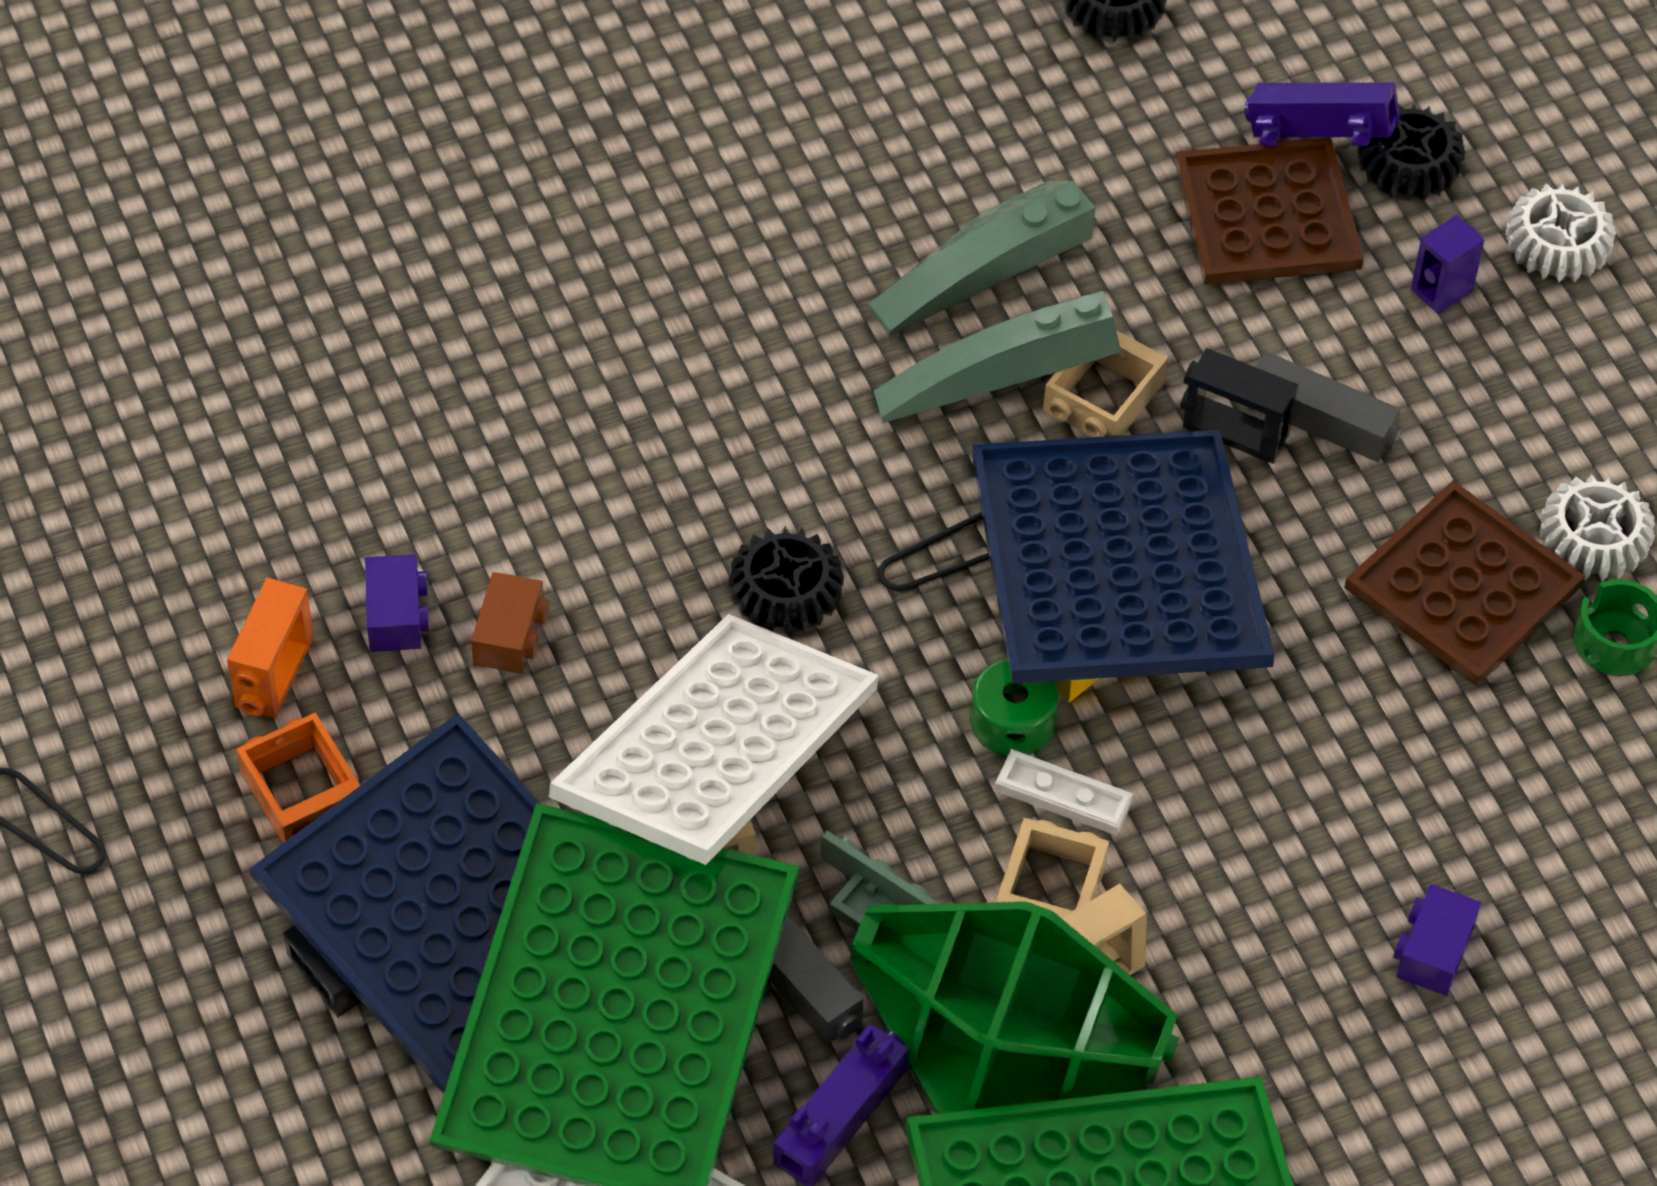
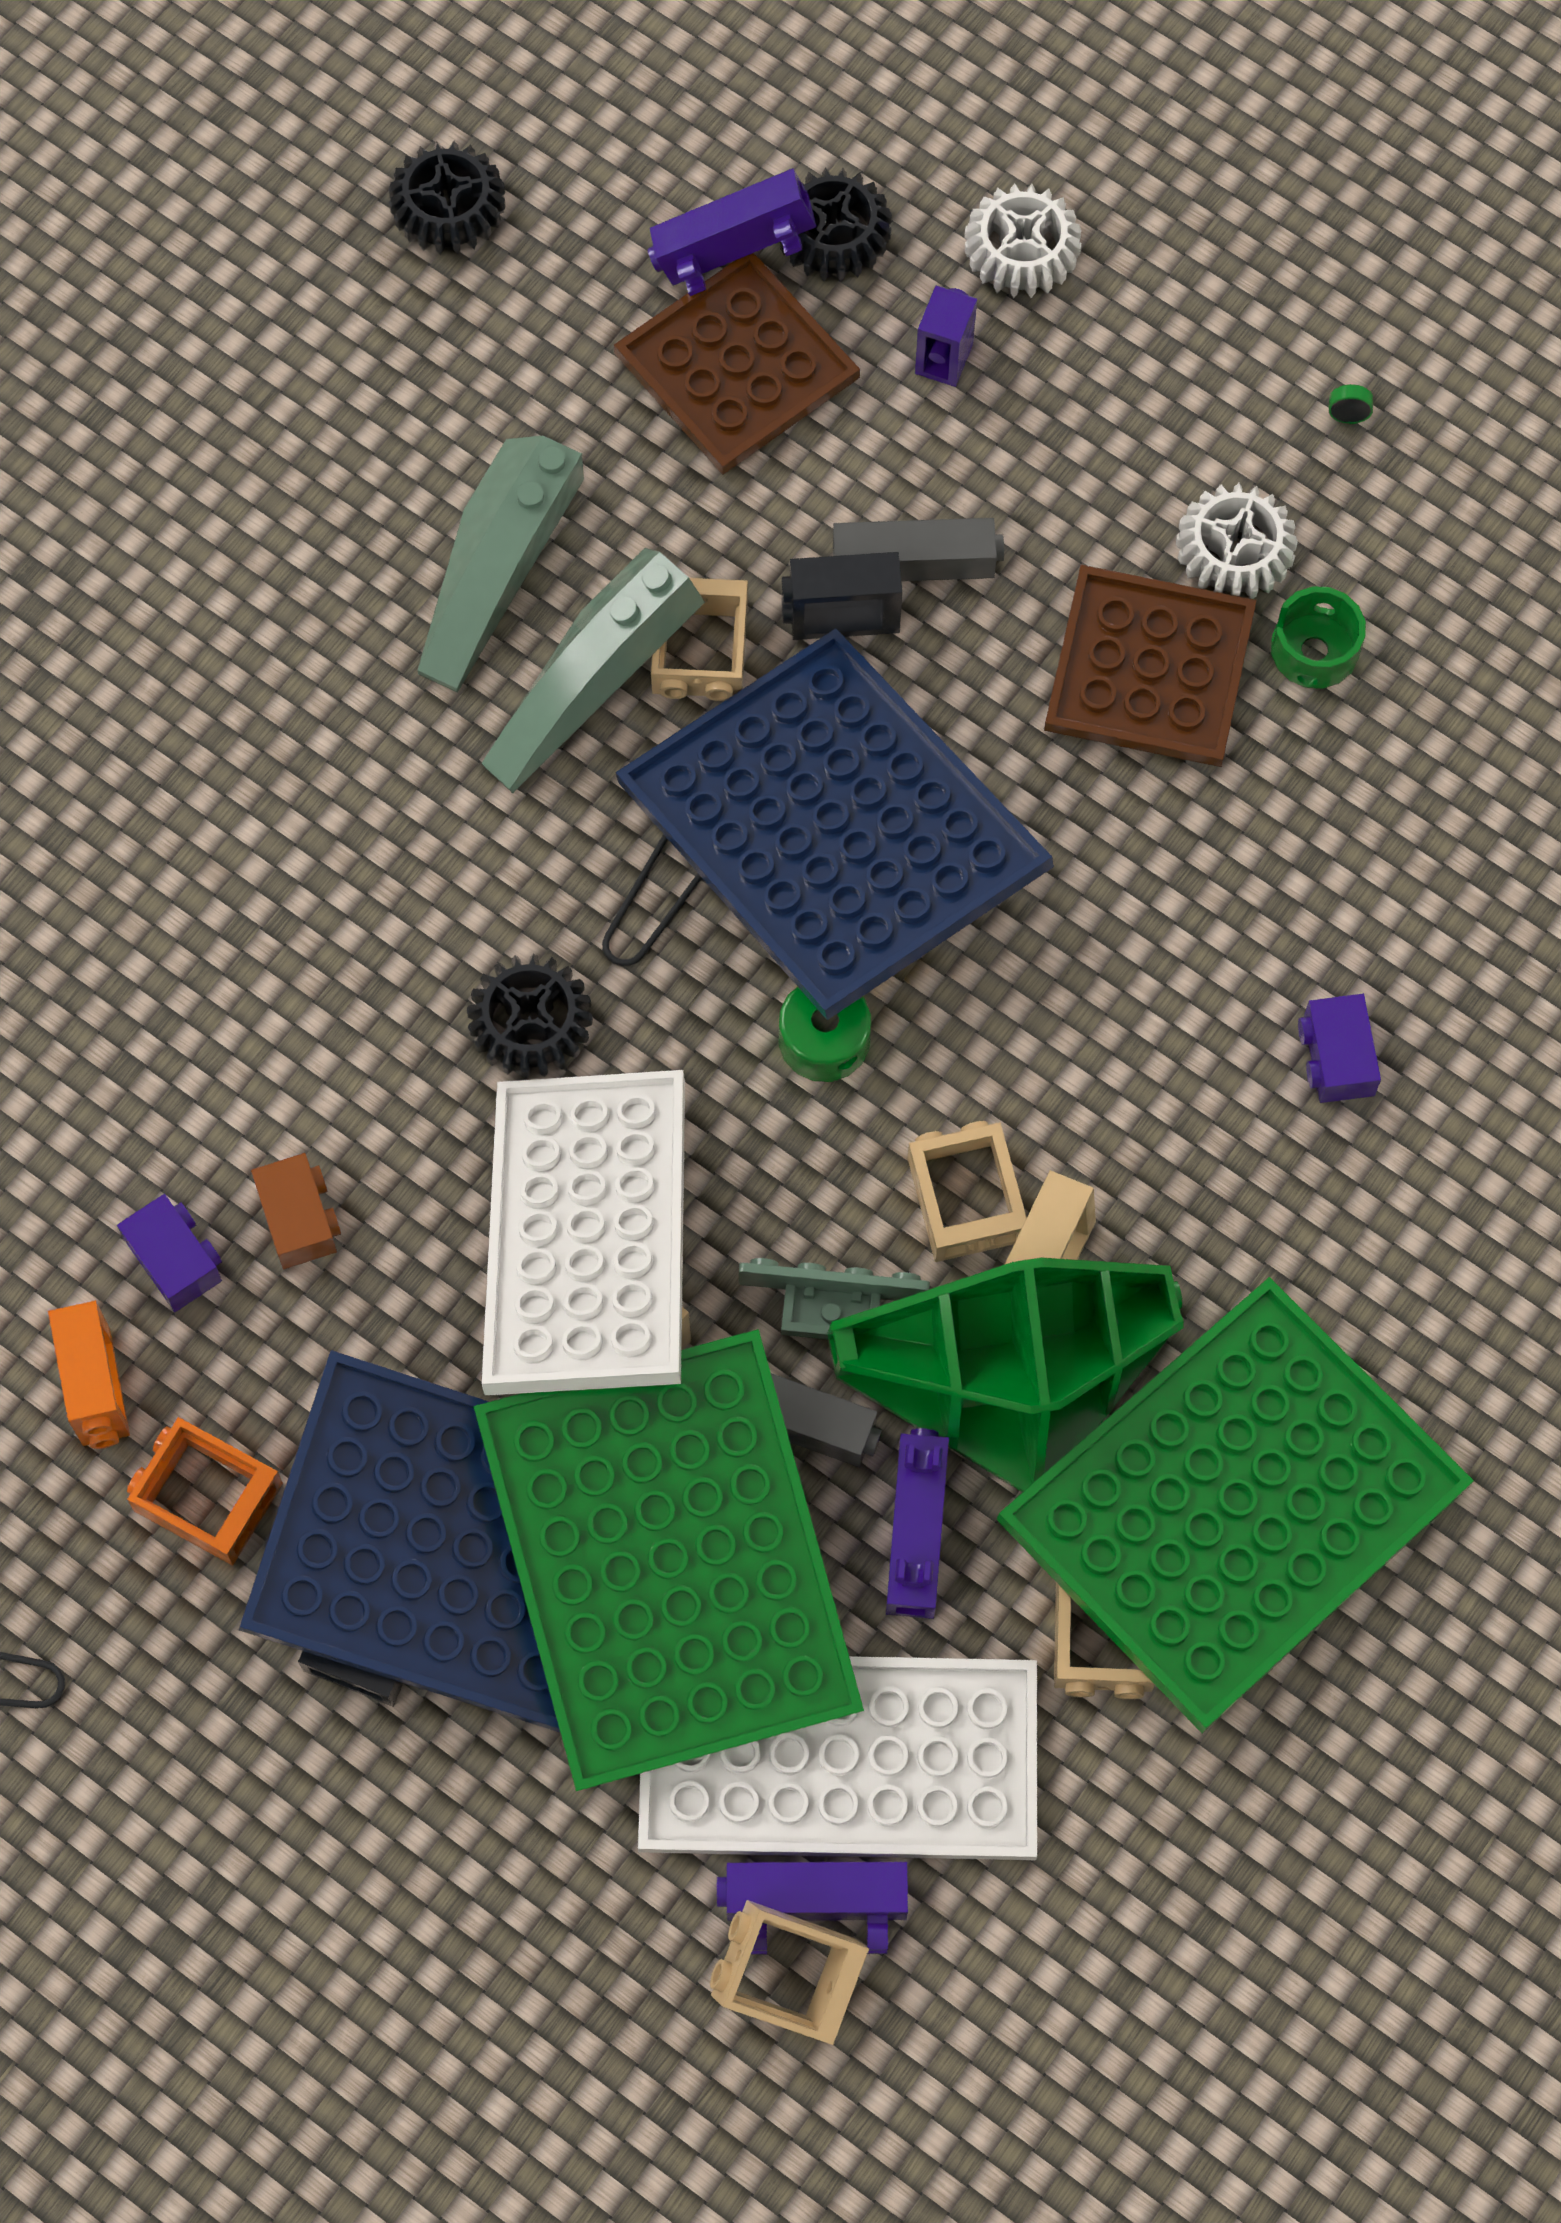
camera: 30 degrees left, 15 degrees up
white tile [995,749,1134,836] -> none

